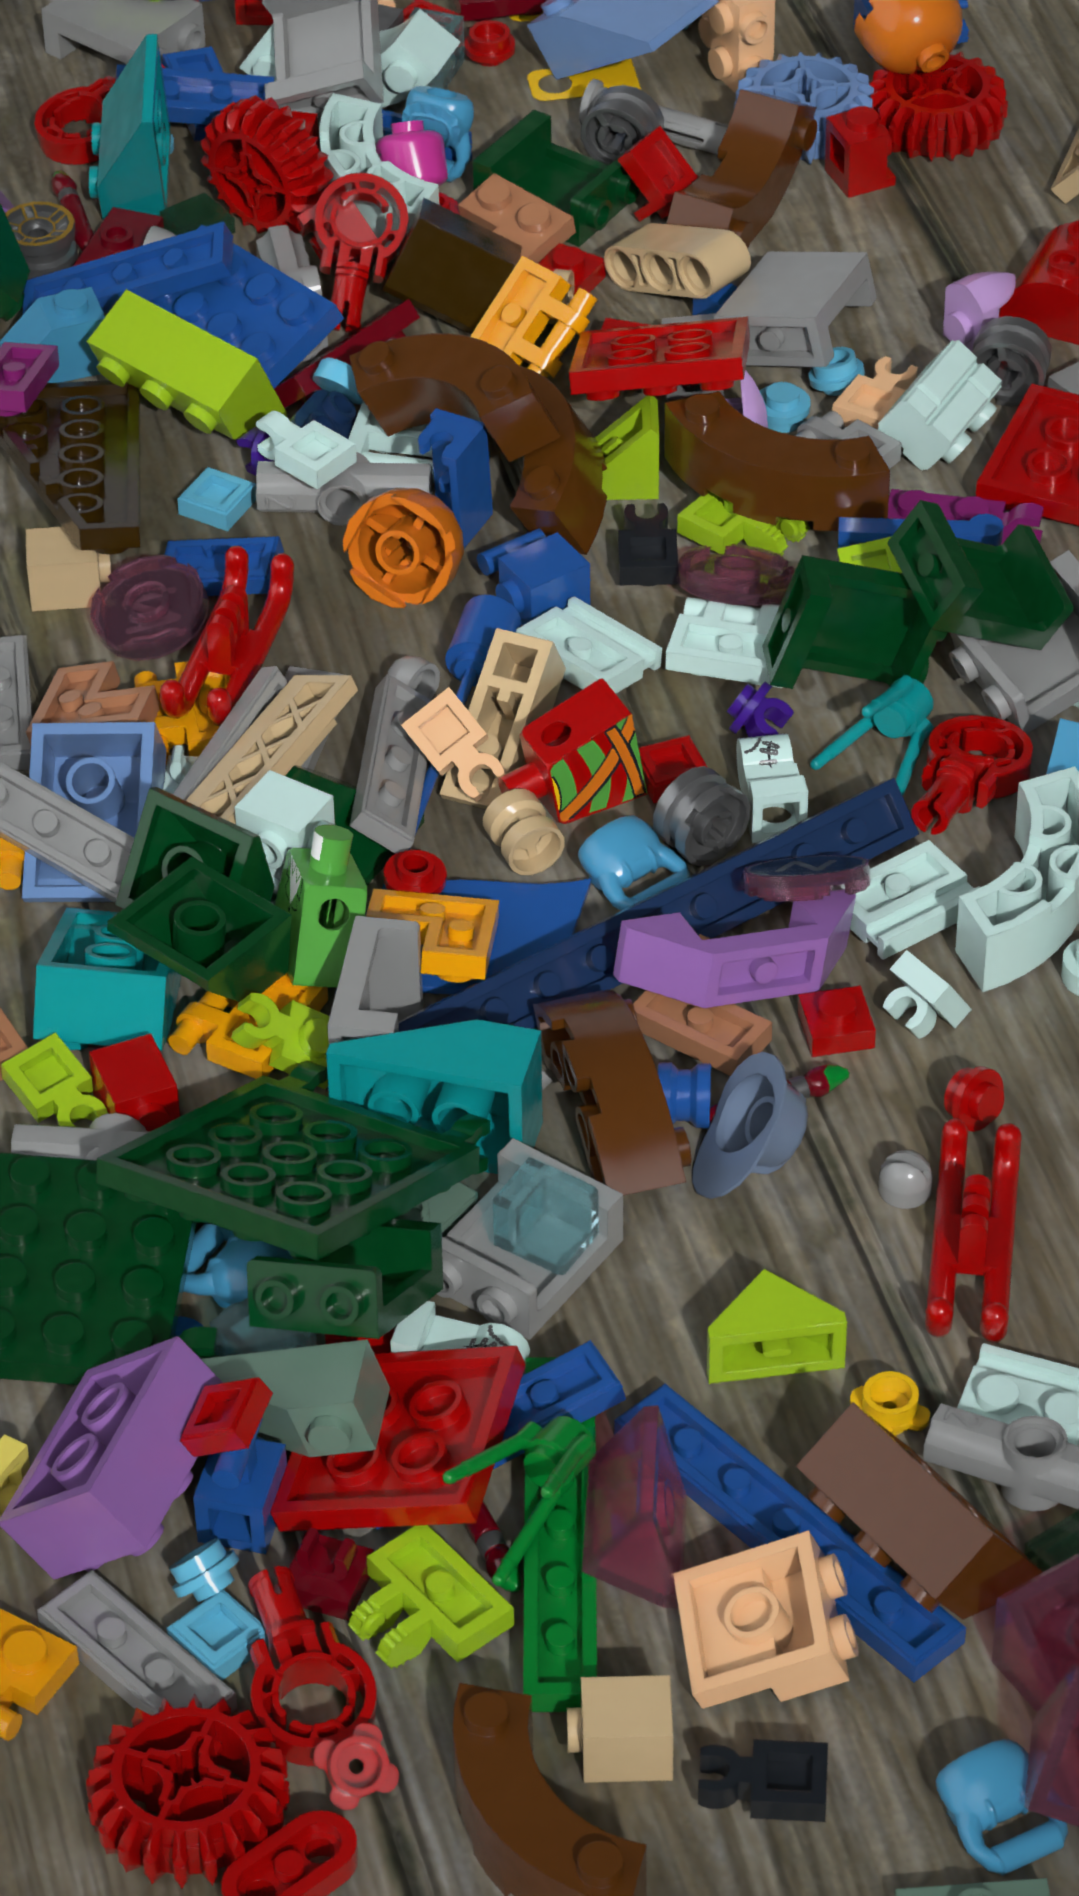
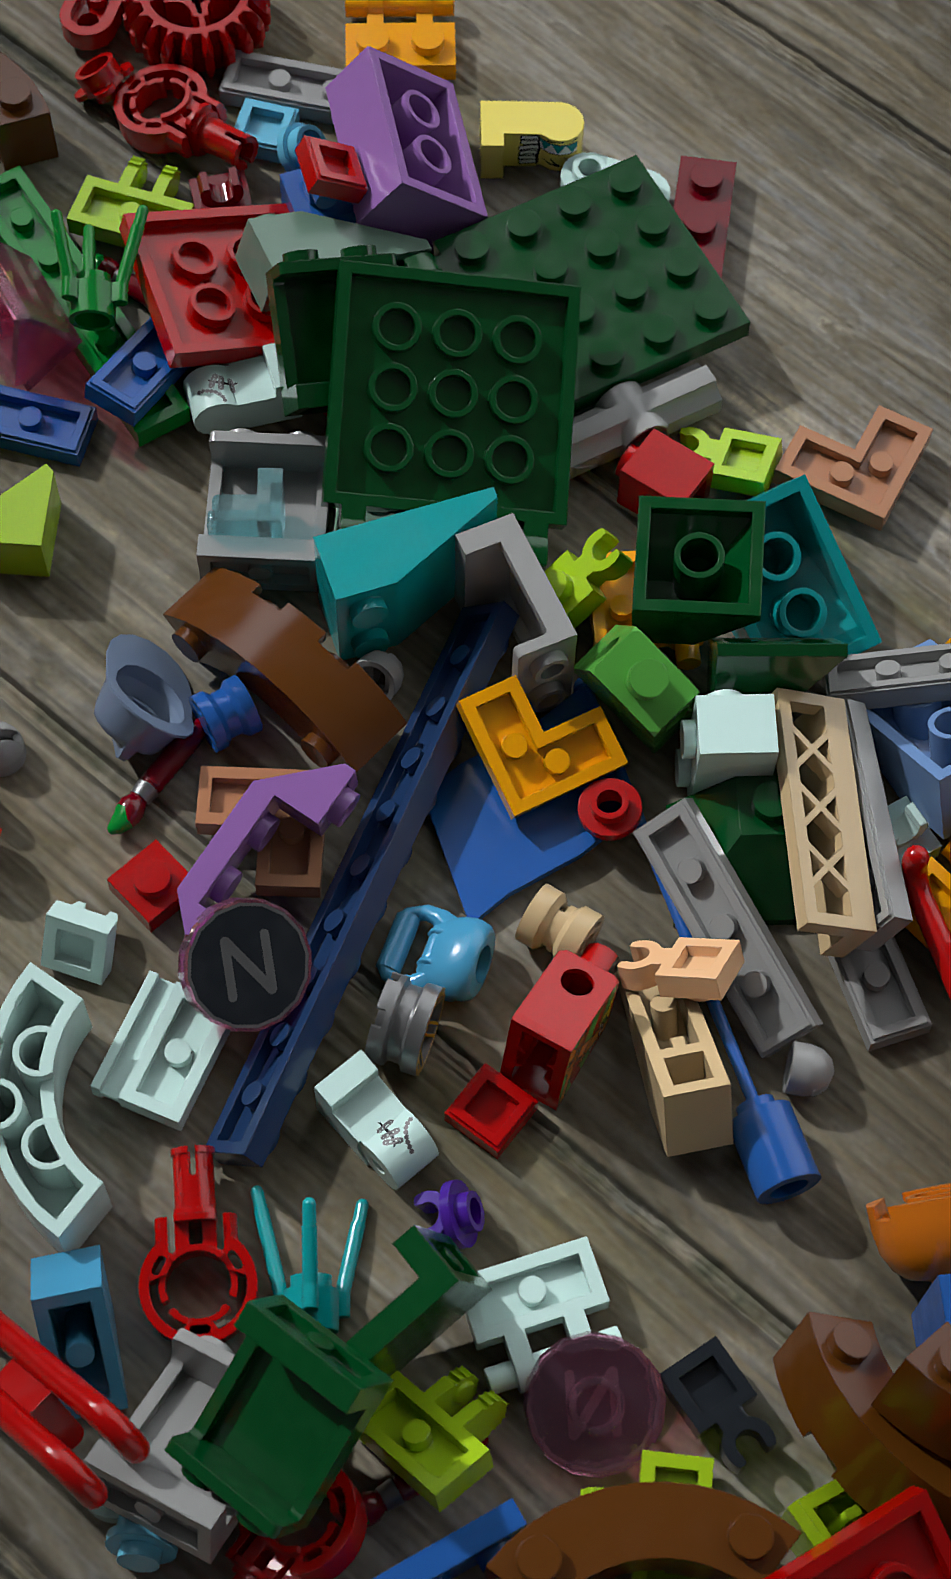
camera: 145 degrees right, 20 degrees up
blue brick [477,529,590,626] -> none
light aqua plate [516,596,662,694] -> none

